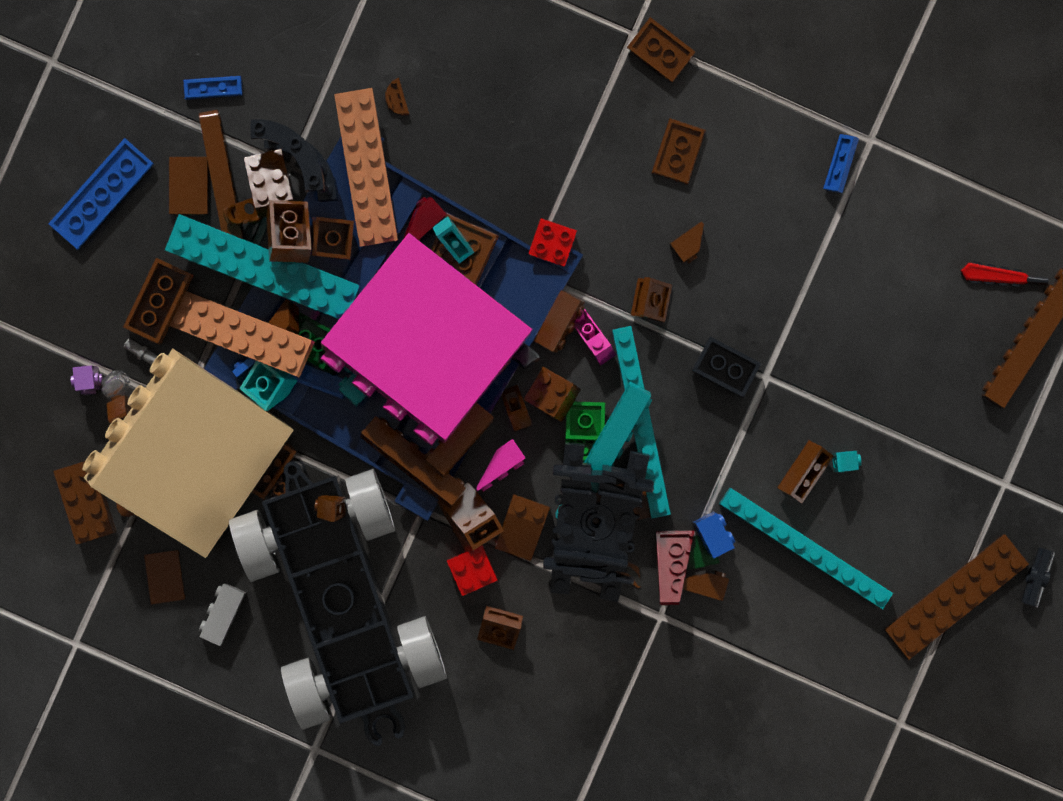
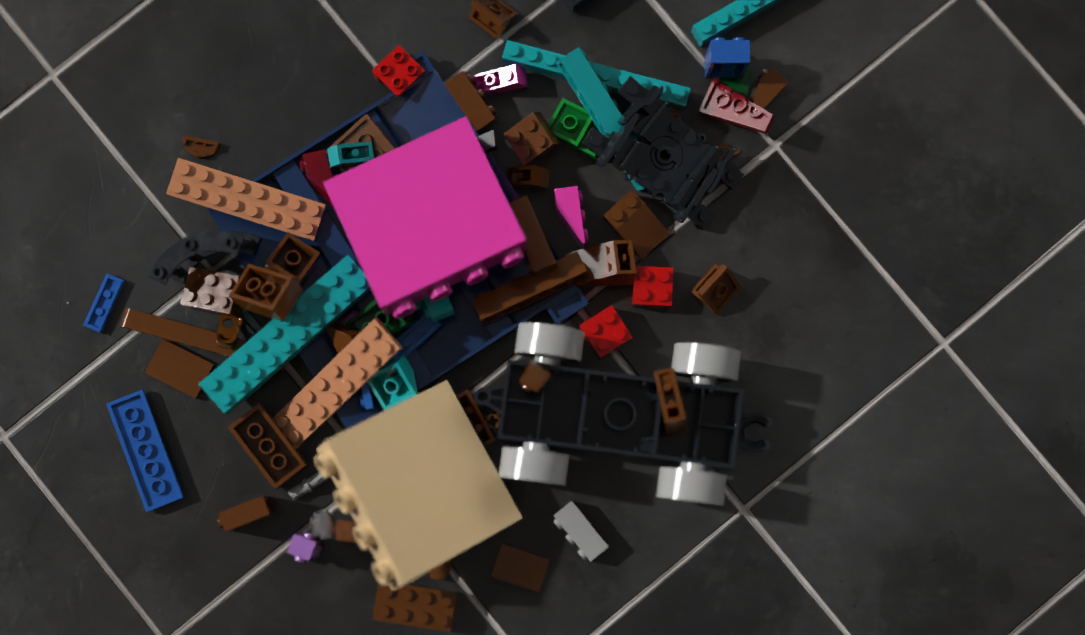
camera: 65 degrees left, 5 degrees down
none -> reddish brown brick [217,496,276,532]
none -> red brick [579,305,633,360]
none -> reddish brown slope [654,368,687,434]

